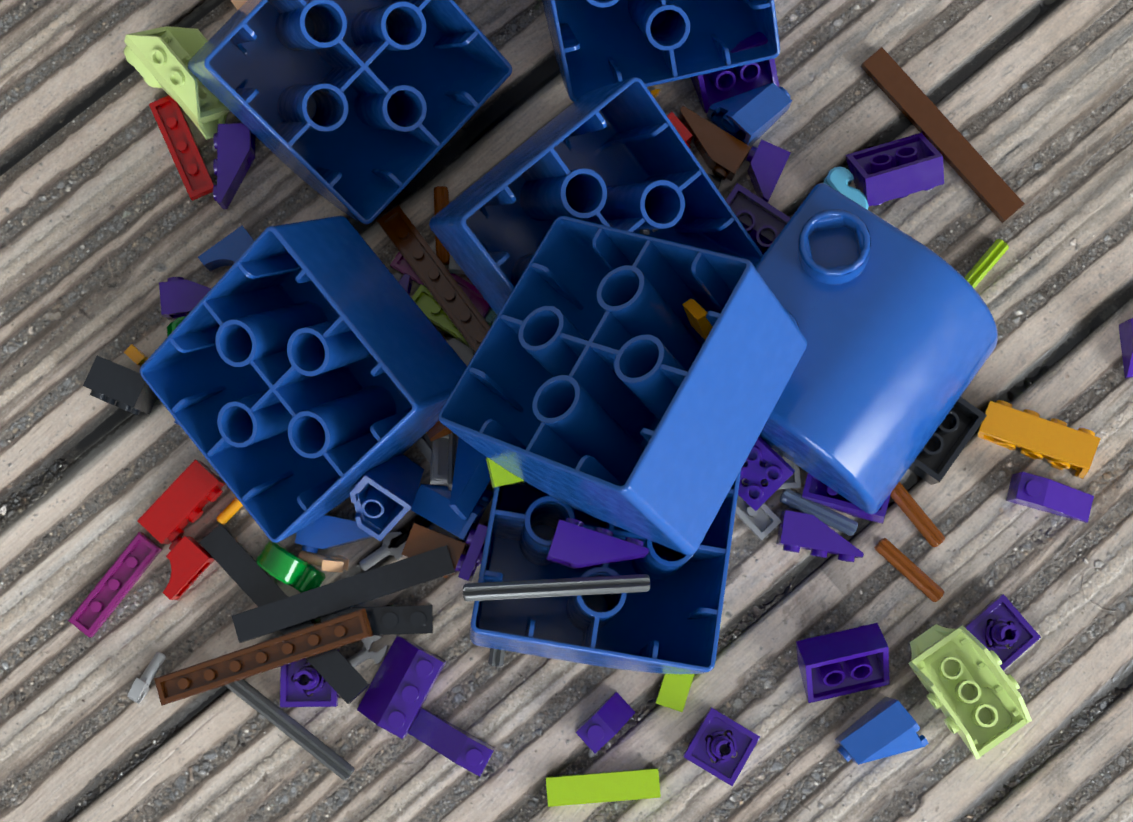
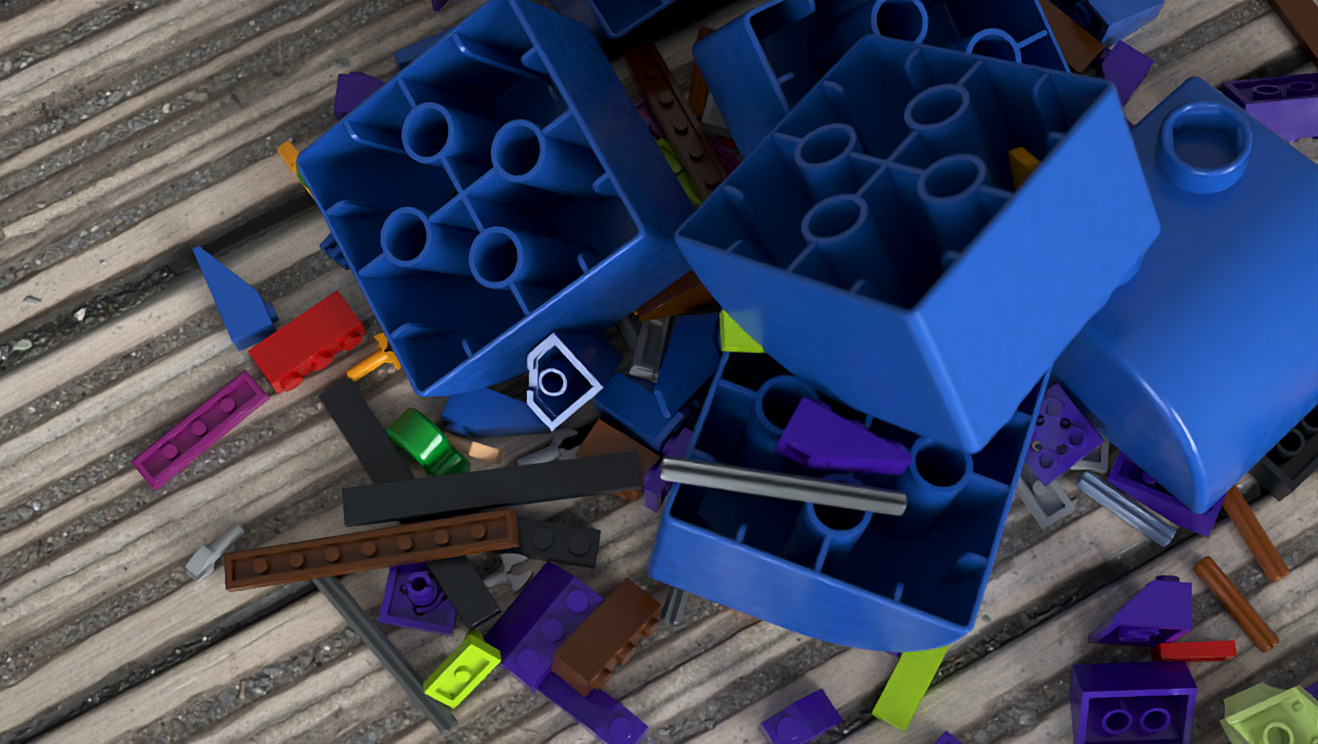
camera: 10 degrees right, 10 degrees down
black brick [83,355,158,416] -> none
red arch [162,536,215,600] -> none
dark purple slope [776,510,864,563] -> none
none -> blue slope [193,246,279,351]
none -> lime tile [423,630,501,709]
none -> reddish brown brick [551,578,661,697]
none -> dark purple slope [1088,575,1193,648]
none -> red tile [1150,640,1237,663]

